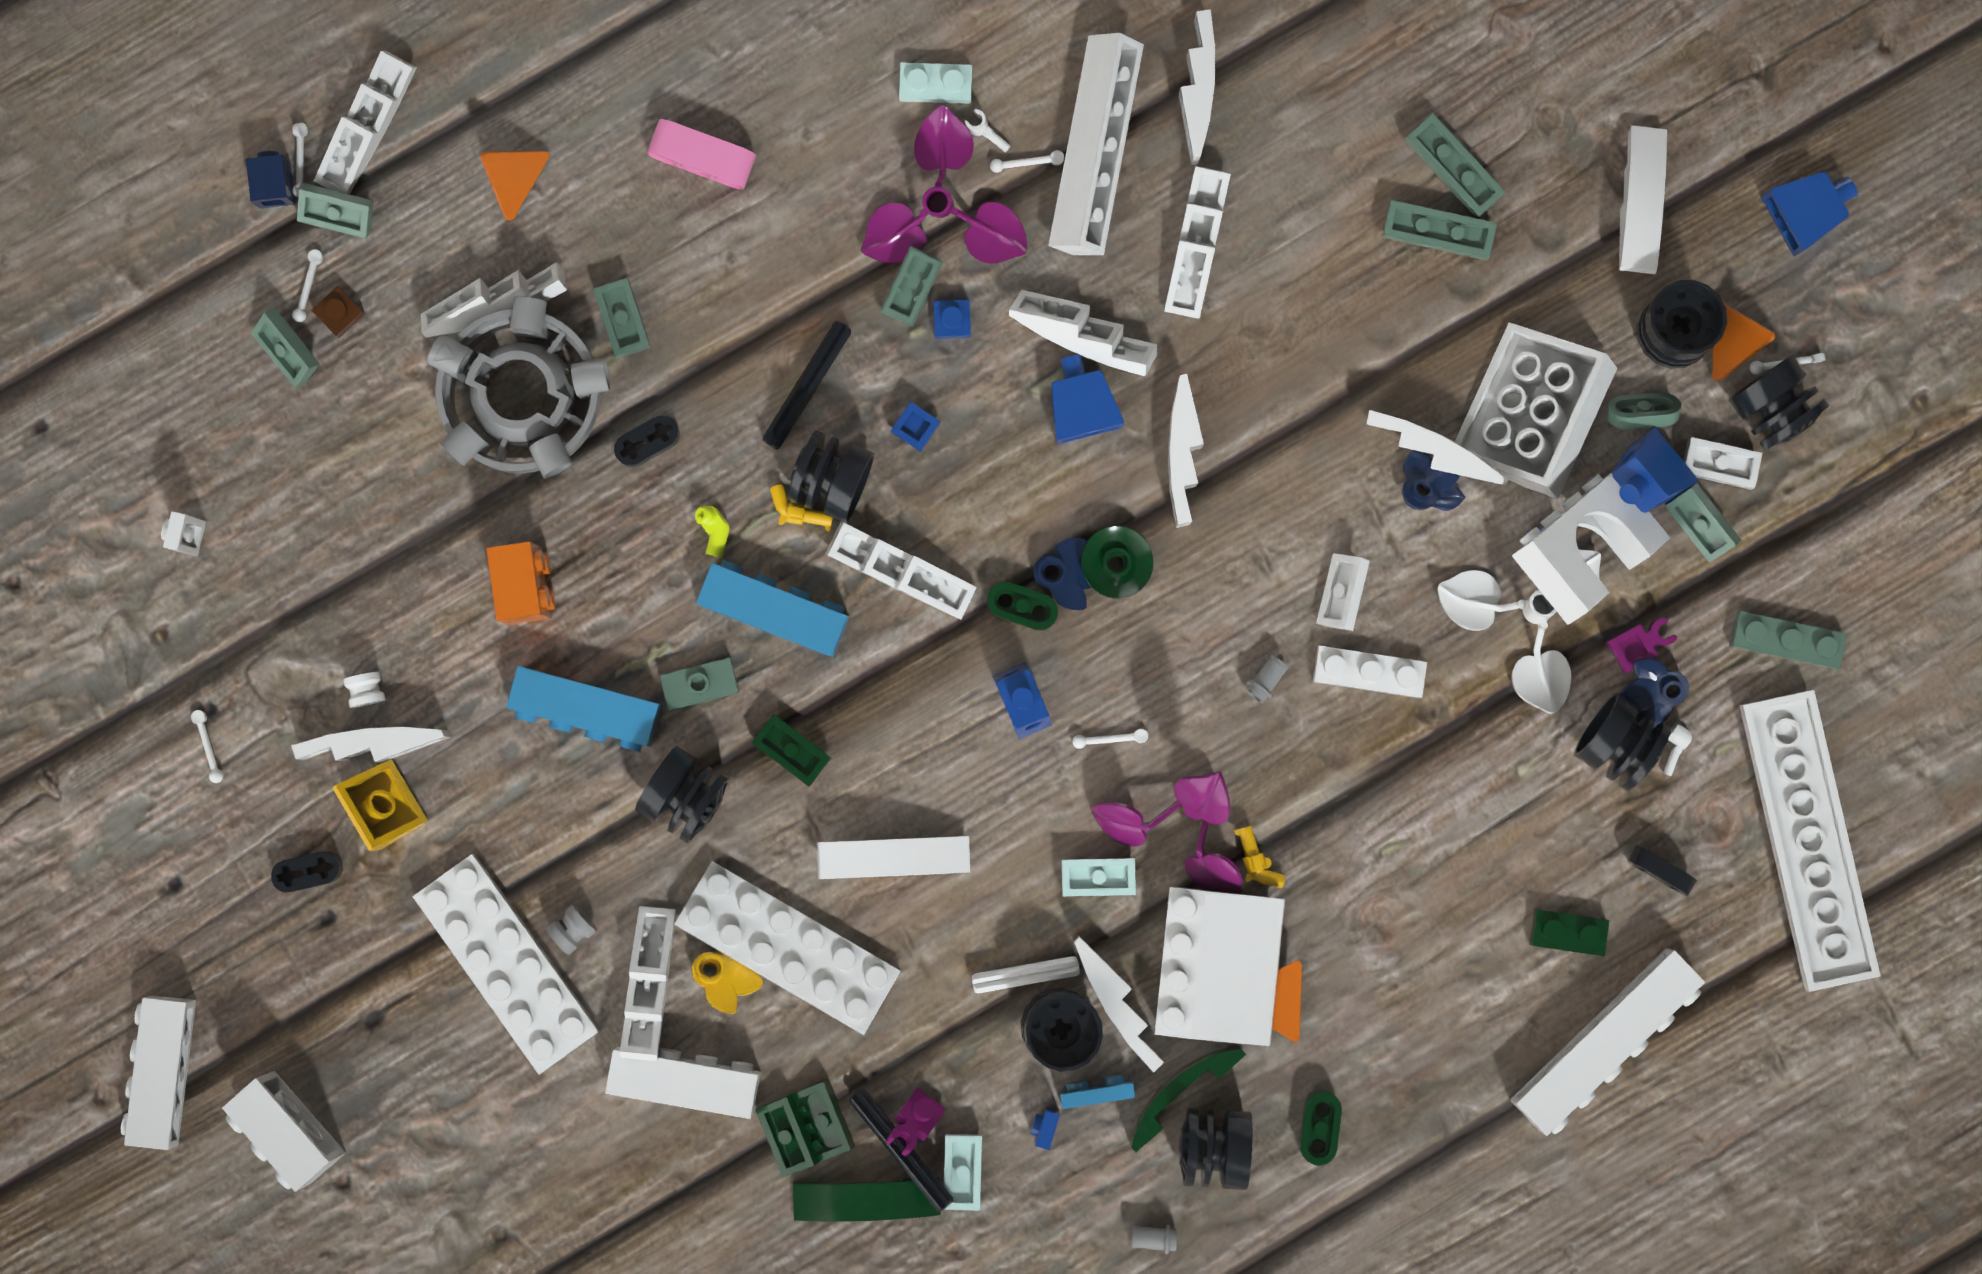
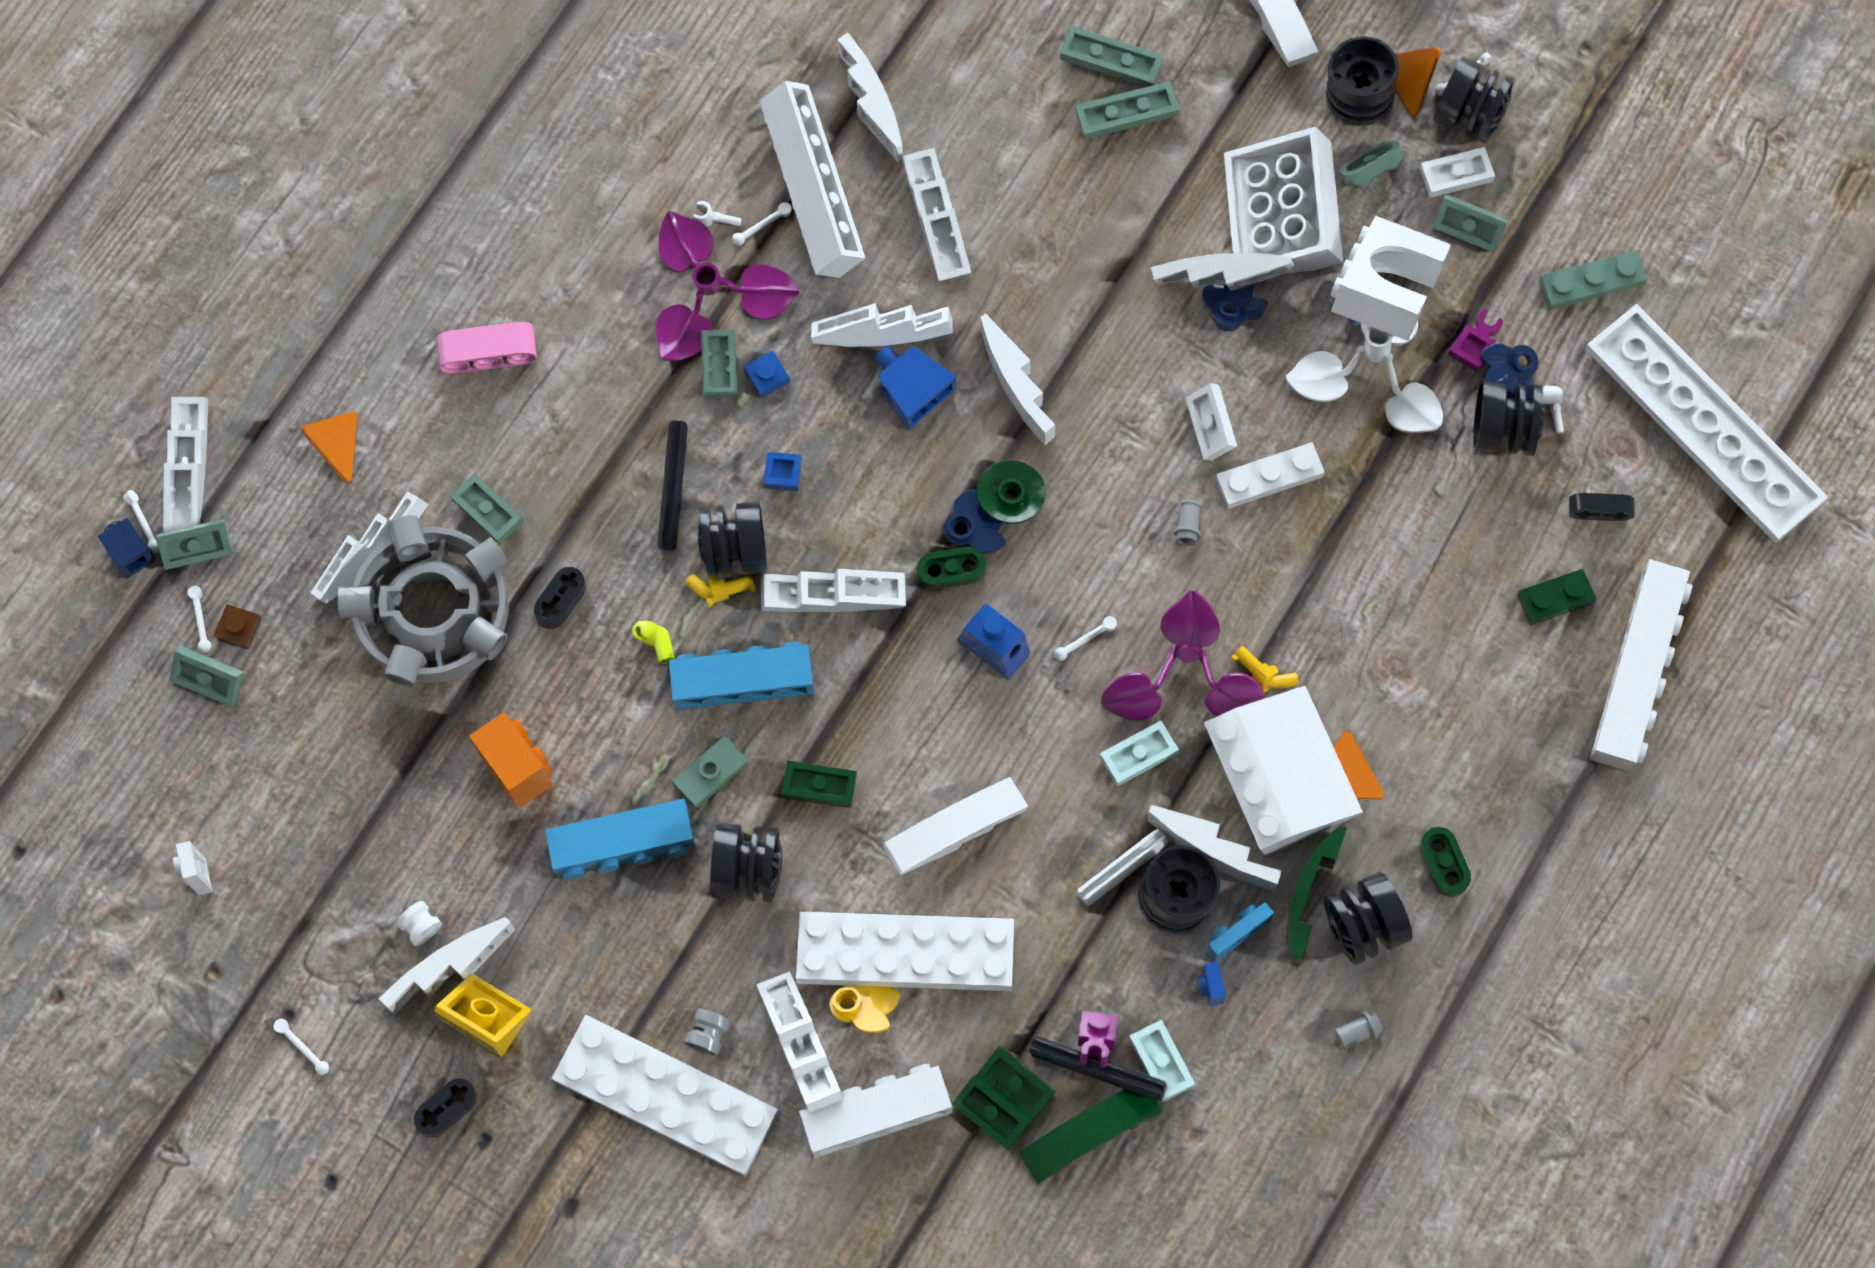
camera: 30 degrees left, 15 degrees down
light aqua plate [899,62,972,104] -> none
blue torso [1612,427,1699,513] -> none

